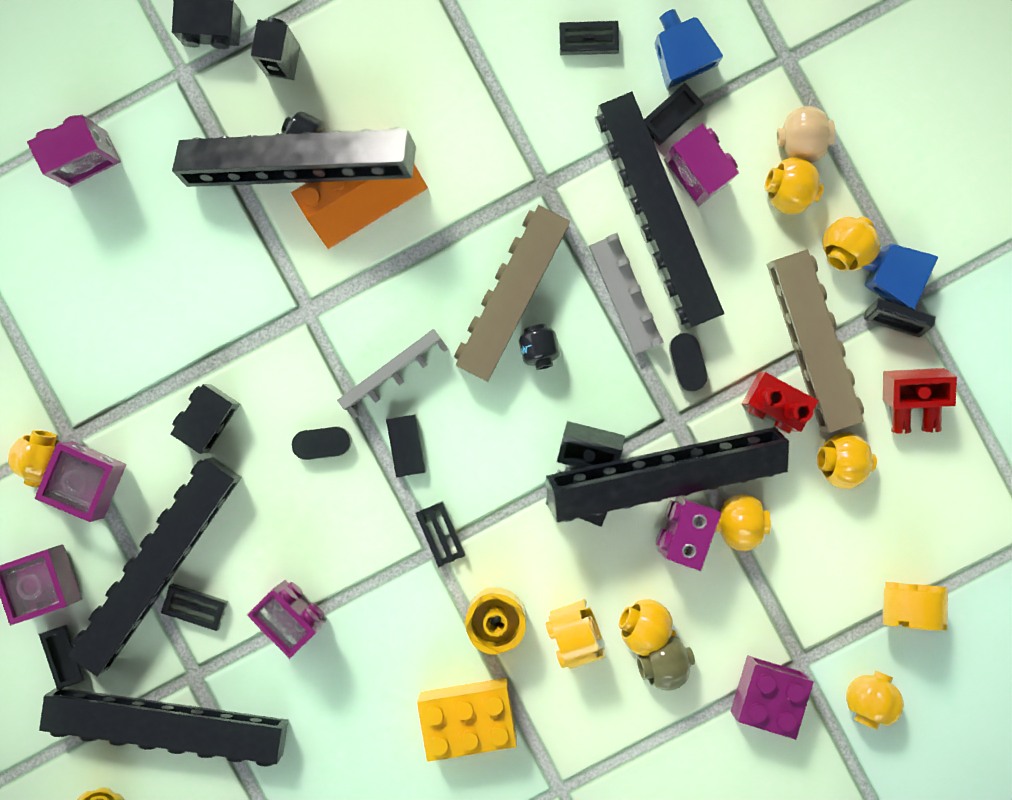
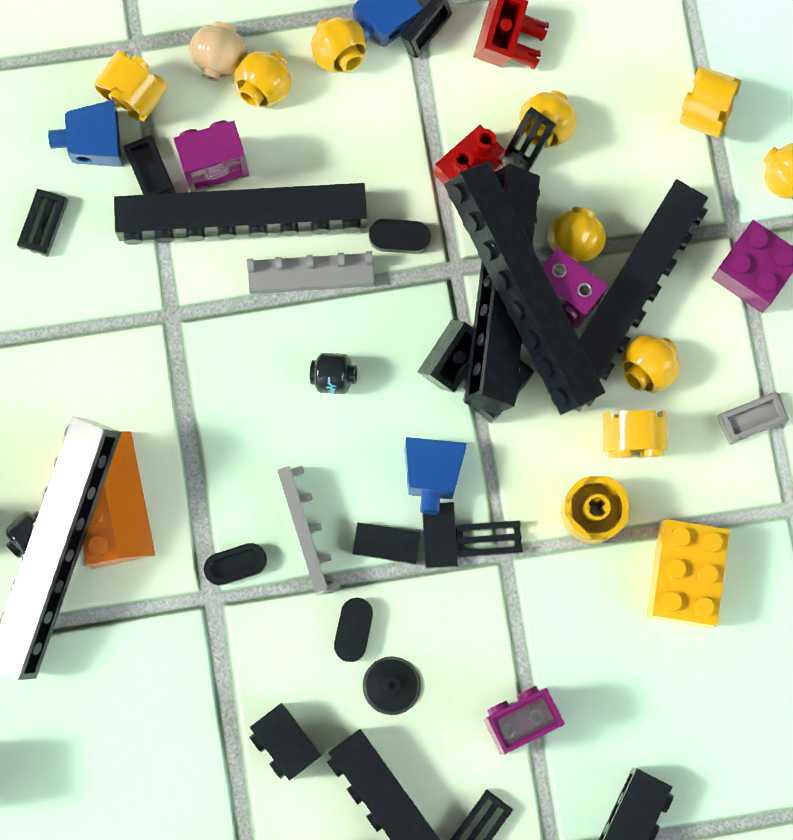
camera: 70 degrees left, 10 degrees down
dark tan brick [453,204,570,382] -> none
olive plant [637,636,695,691] -> none
dark tan brick [766,249,864,433] -> none
none -> yellow brick [93,50,169,122]
none -> black tile [204,543,267,586]
none -> black piece [363,656,421,715]
none -> blue torso [404,437,467,515]
none -> black tile [422,502,458,569]
none -> black brick [444,161,606,415]
none -> black tile [504,107,557,171]
none -> black brick [547,179,709,412]
none -> light grey tile [717,391,789,445]

